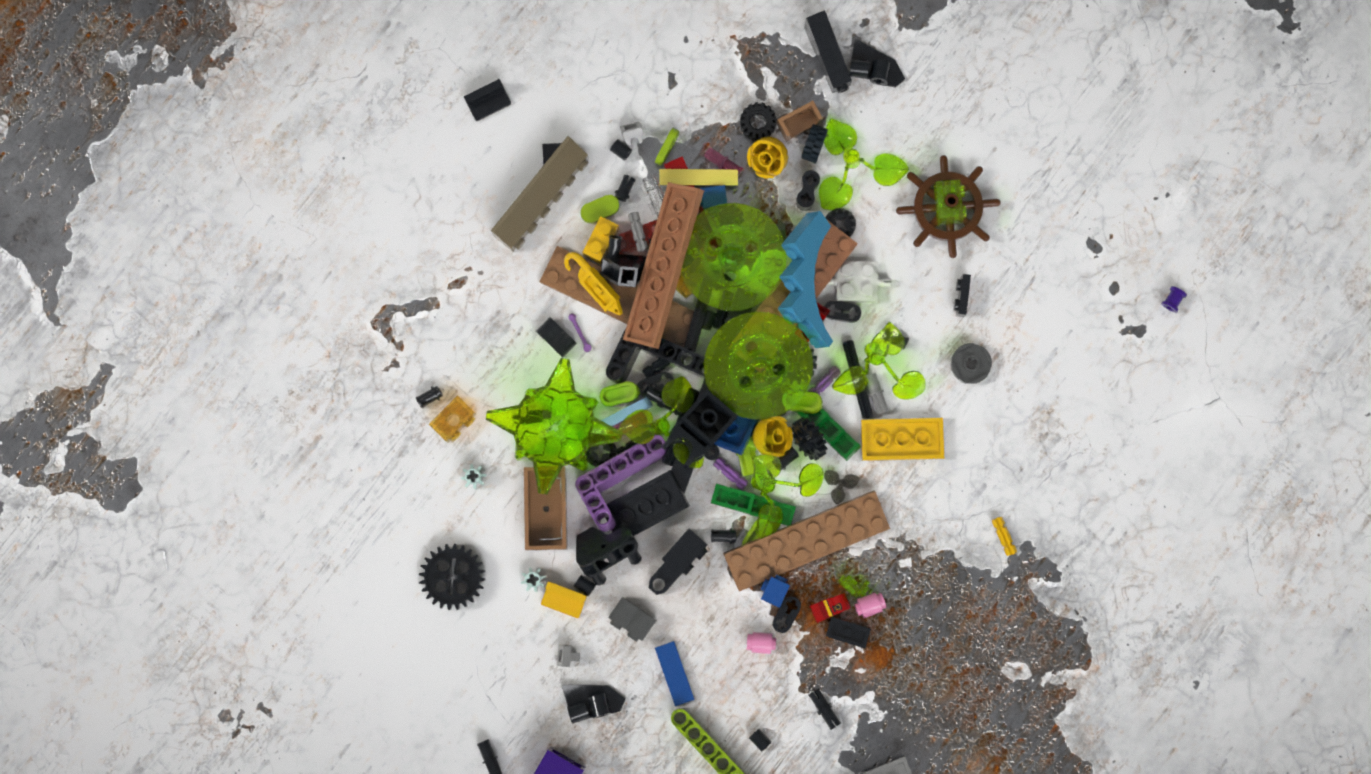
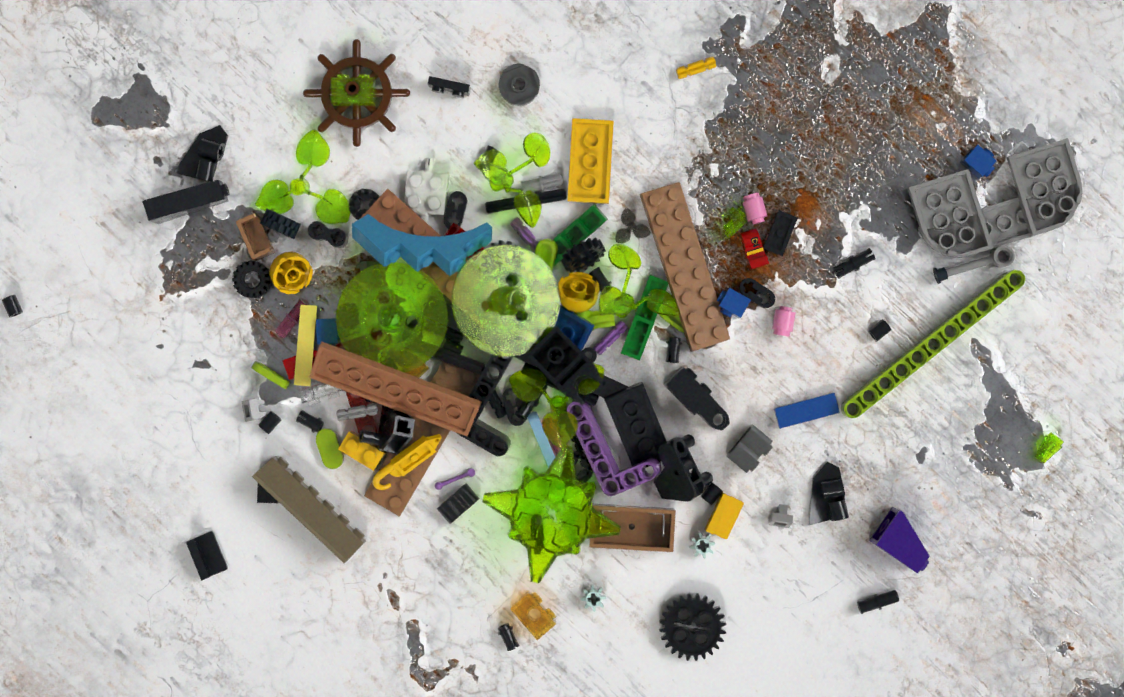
camera: 85 degrees left, 5 degrees up
lime tile [599,381,640,407] -> none

